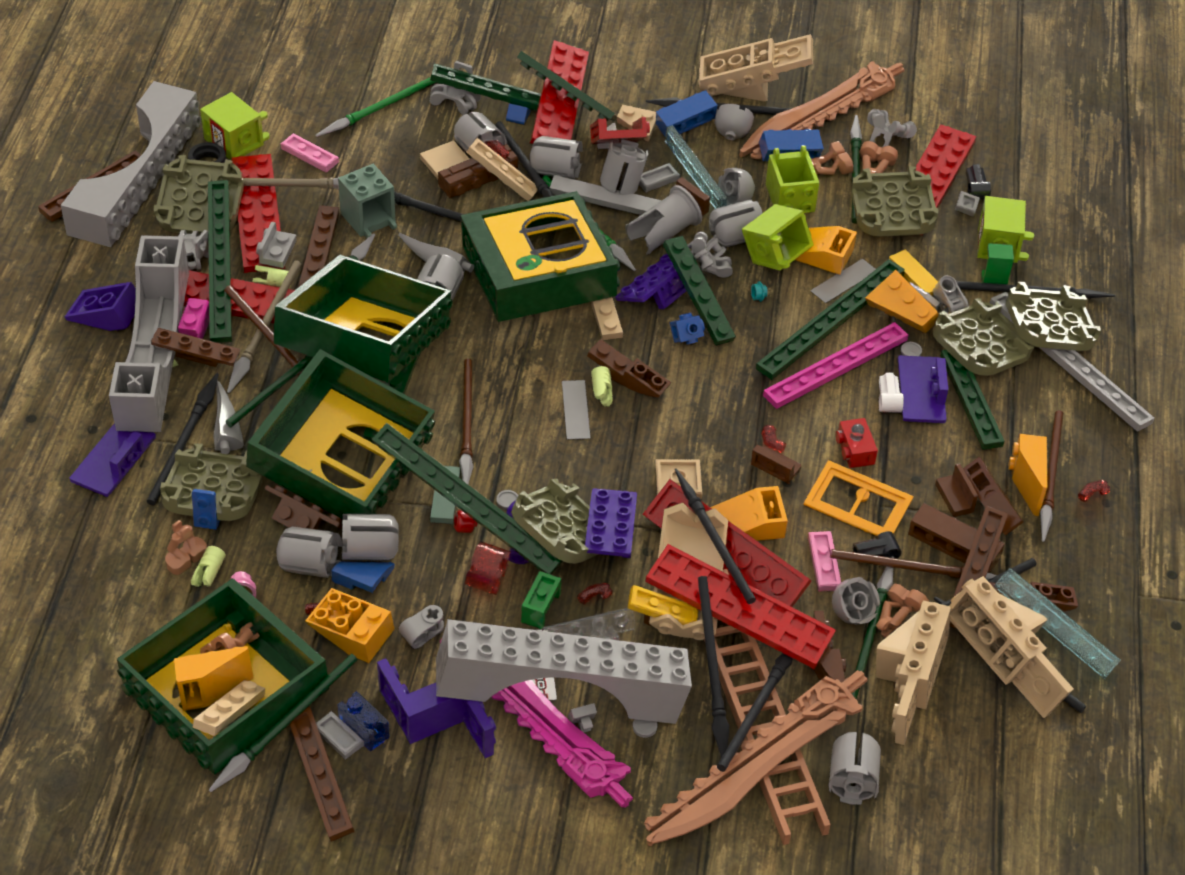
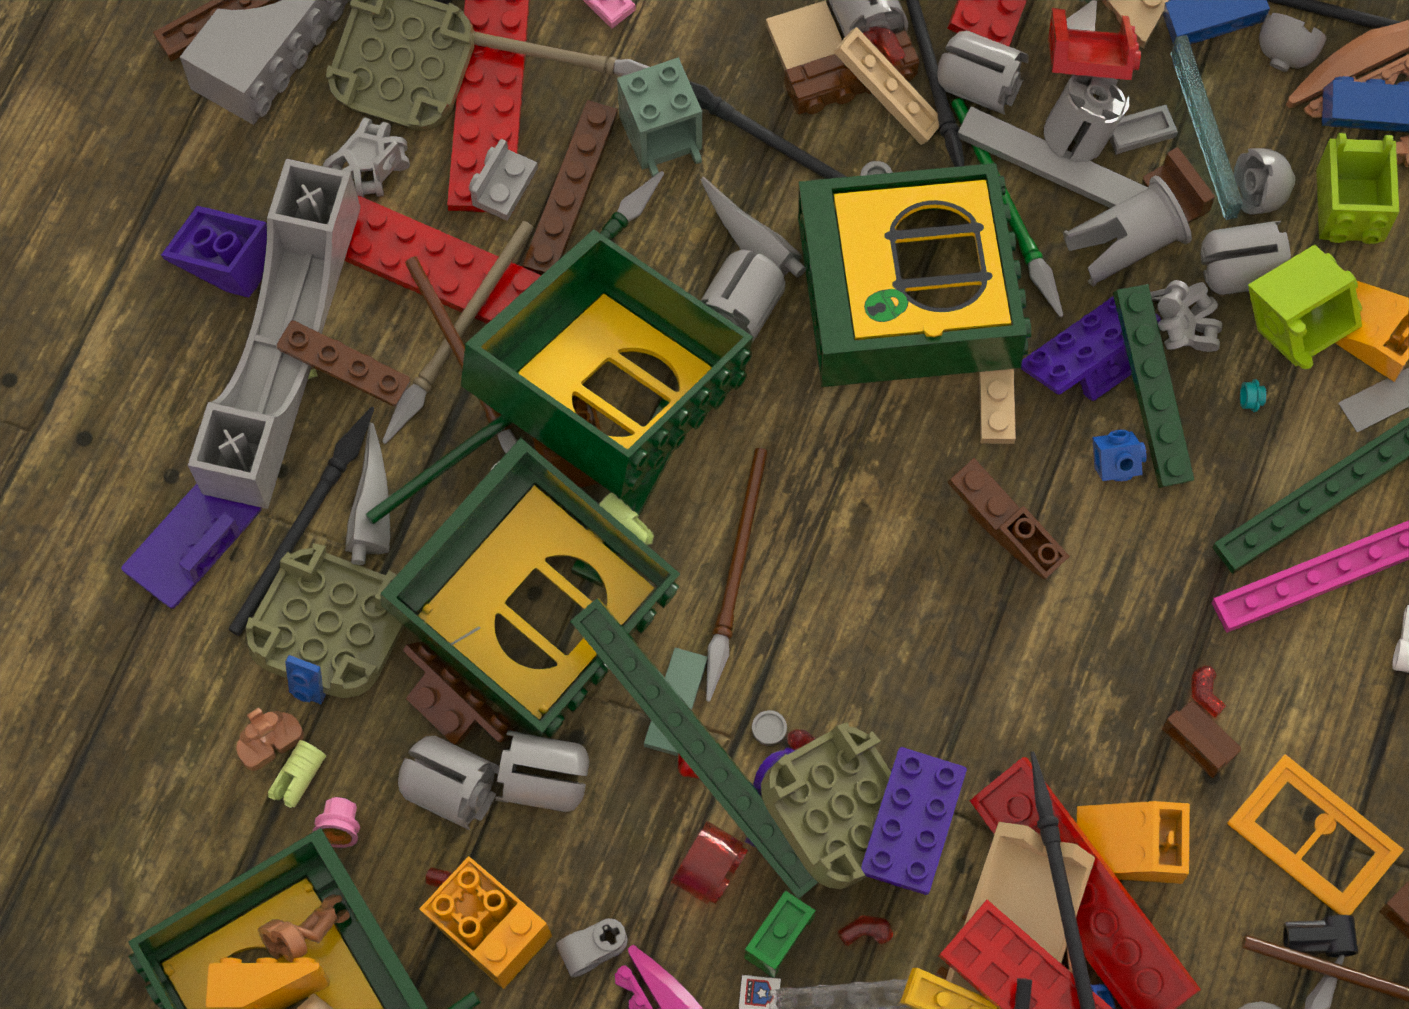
camera: 15 degrees right, 20 degrees up
dark pink brick [177,298,209,339] -> none
dark green plate [208,180,232,343] -> none
yellowish green hinge [253,265,291,289] -> none
blue slope [331,562,395,593] -> none
light grey sticker [562,380,590,439] -> none
yellowish green hinge [591,366,613,406] -> none
tan tile [655,459,702,499] -> none
bright pink tile [808,531,841,591] -> none
red piece [835,418,878,468] -> none

